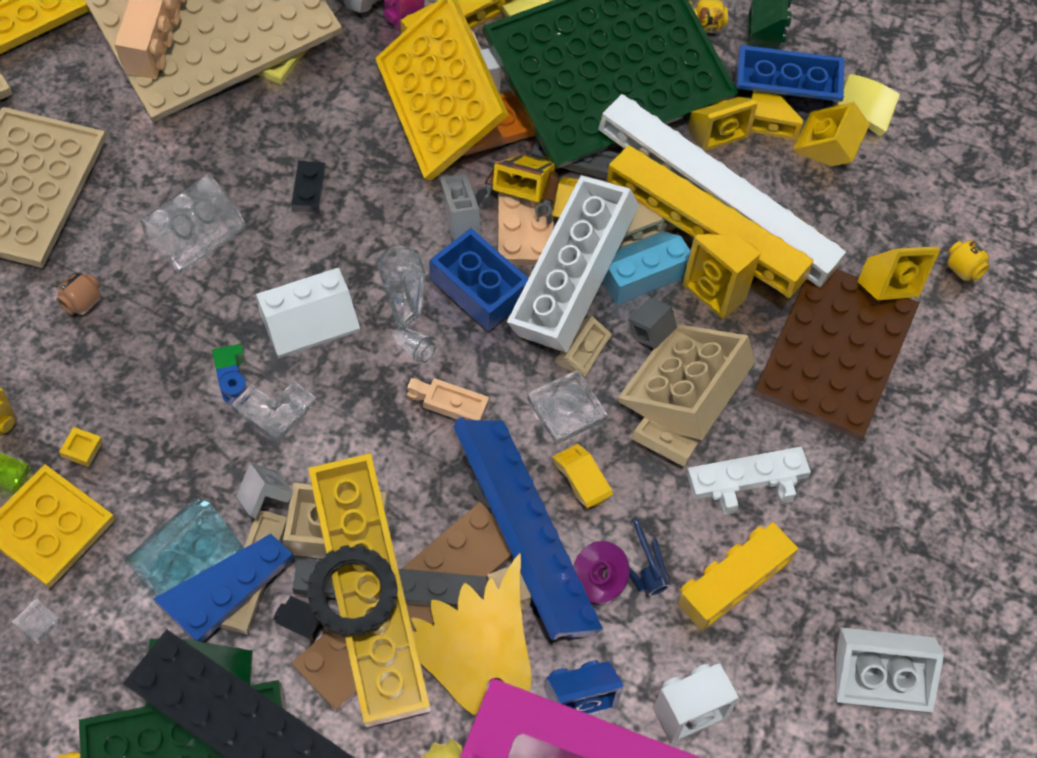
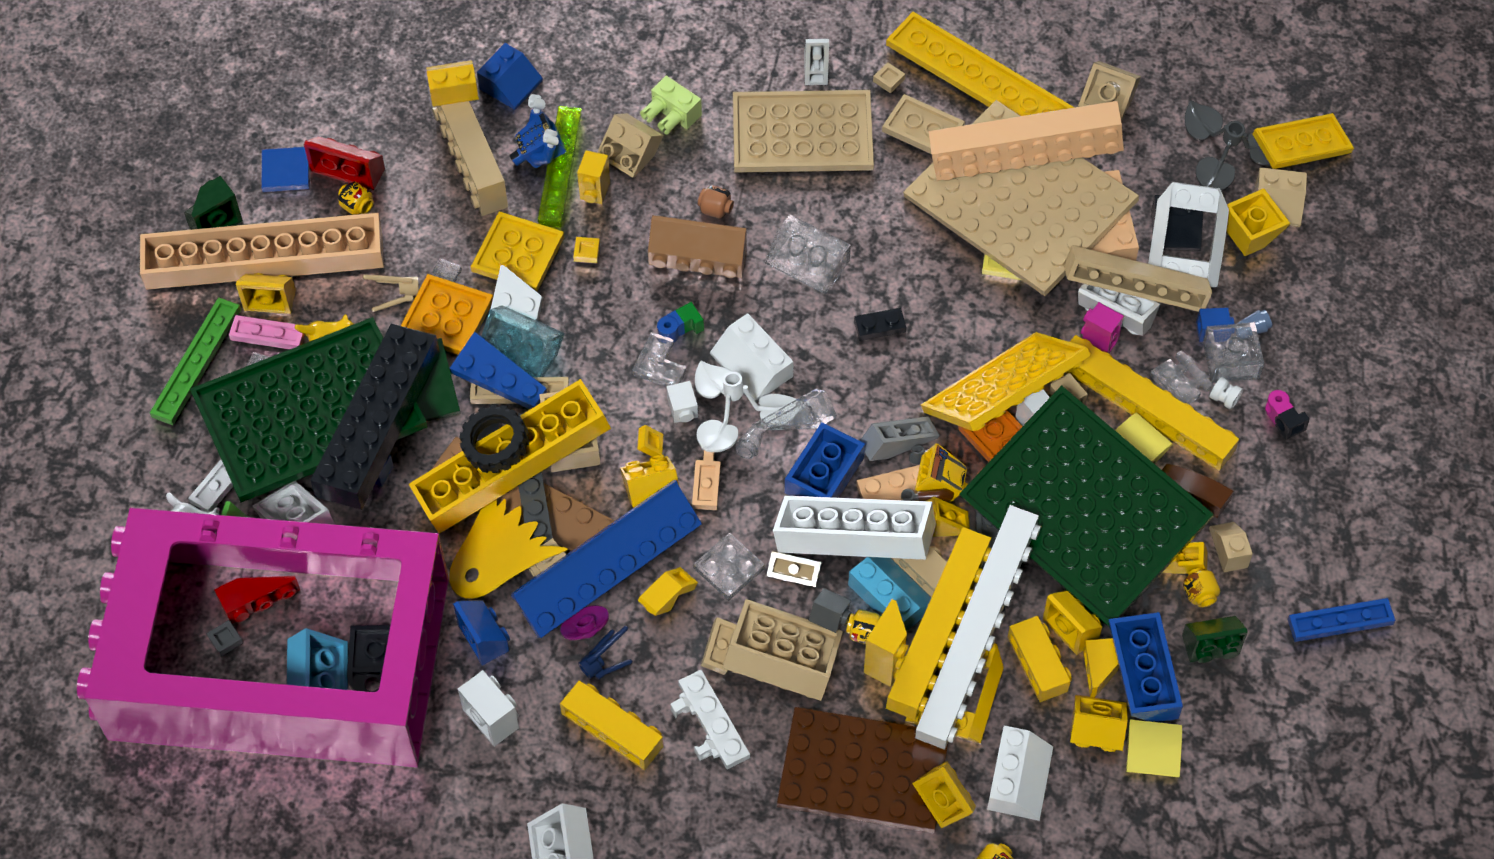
camera: 80 degrees right, 0 degrees up
light grey panel [237,463,293,518] -> none
none -> tan plant [363,275,419,312]
none -> light orange plate [401,274,493,355]
none -> white wing [491,265,544,321]
none -> yellow slope [620,455,680,508]
none -> yellow plate [637,425,663,457]
none -> medium nougat slope [648,215,747,278]
none -> white brick [666,381,698,423]
none -> white plant [695,361,802,452]
none -> yellow head [846,609,881,645]
none -> tan plate [882,94,965,154]
none -> white slope [987,726,1053,821]
none -> yellow brick [1008,616,1072,702]

